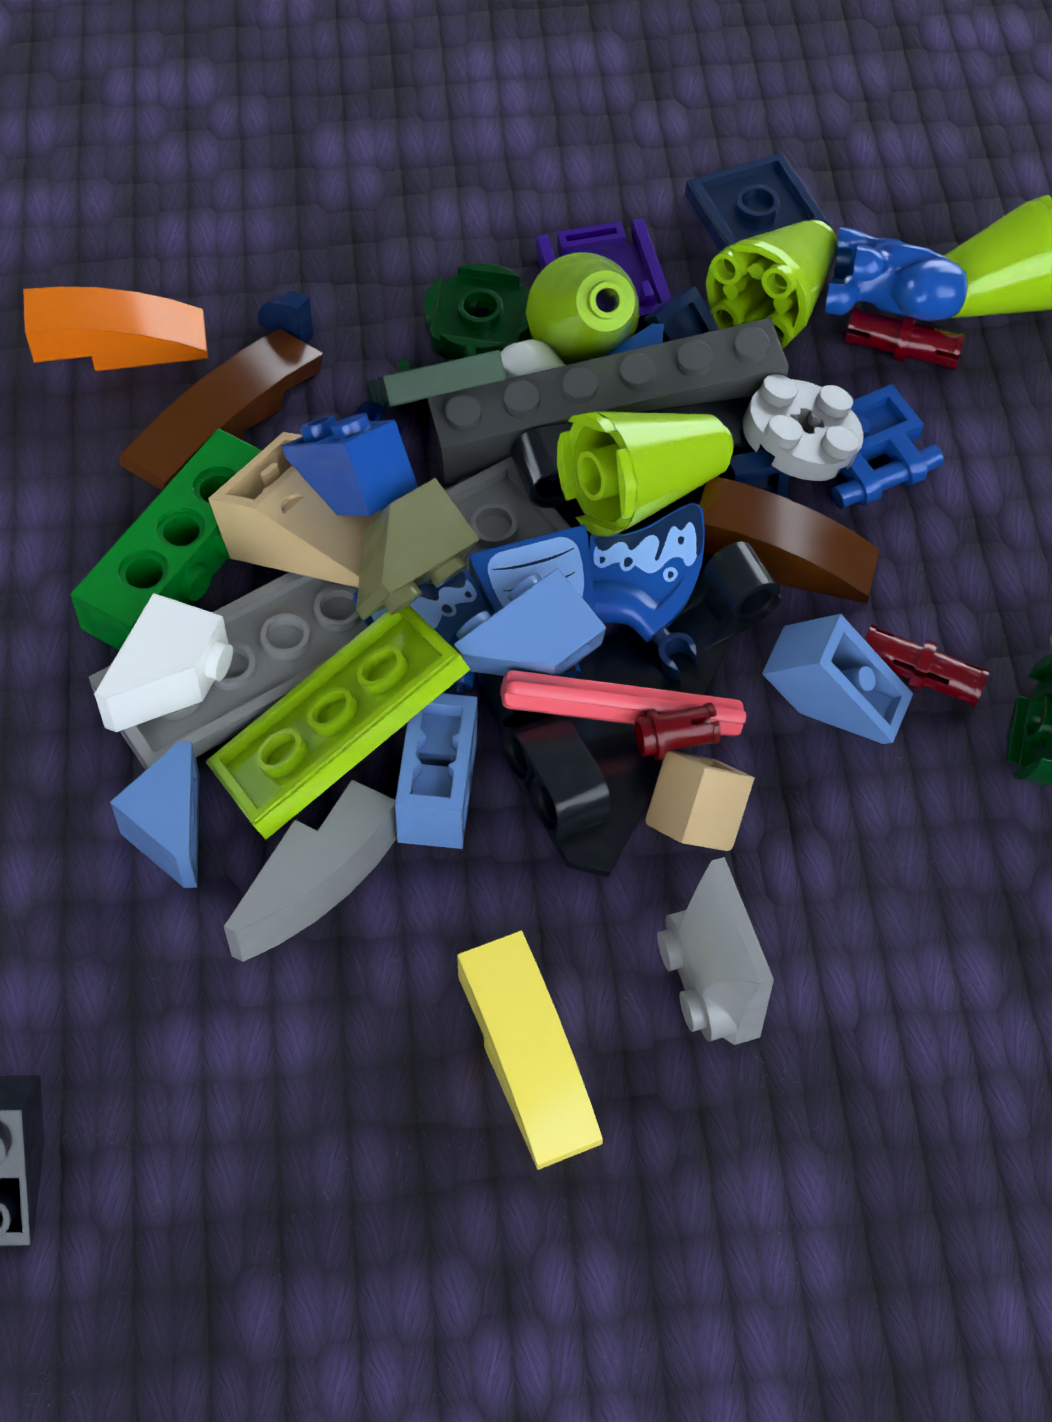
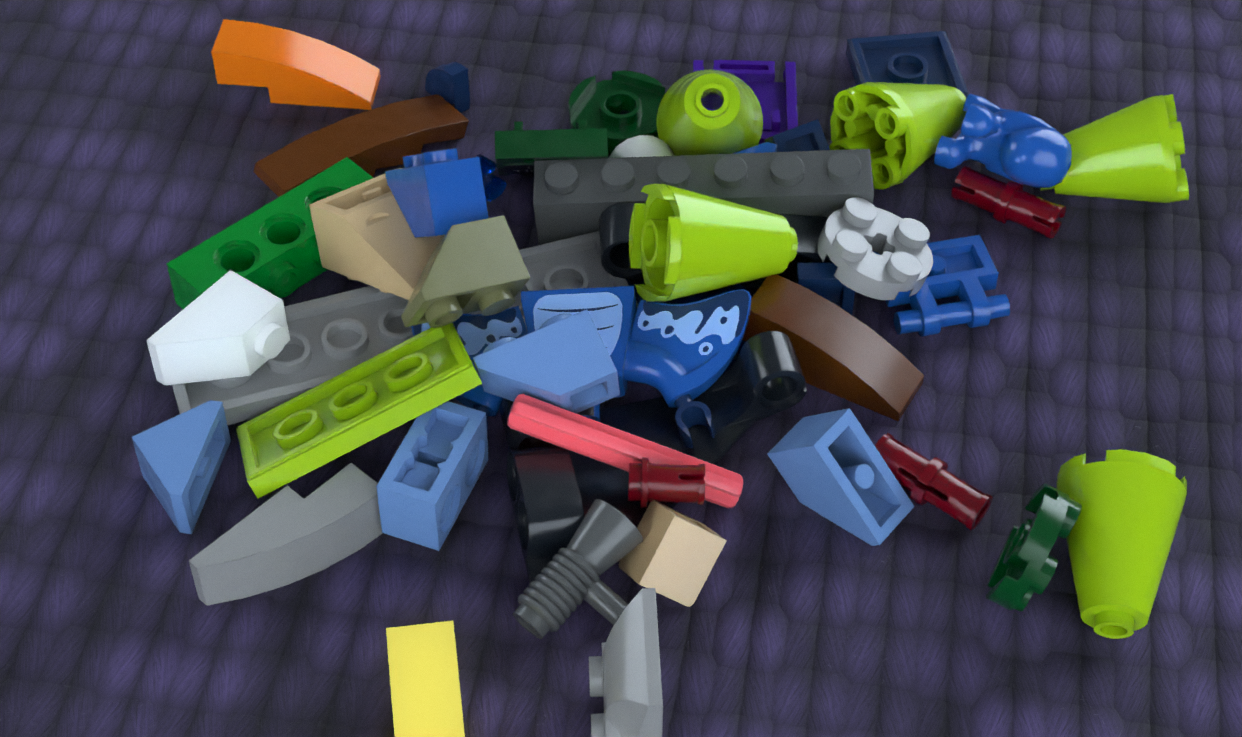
camera: 15 degrees right, 10 degrees down
none -> dark grey piece [513,499,643,639]

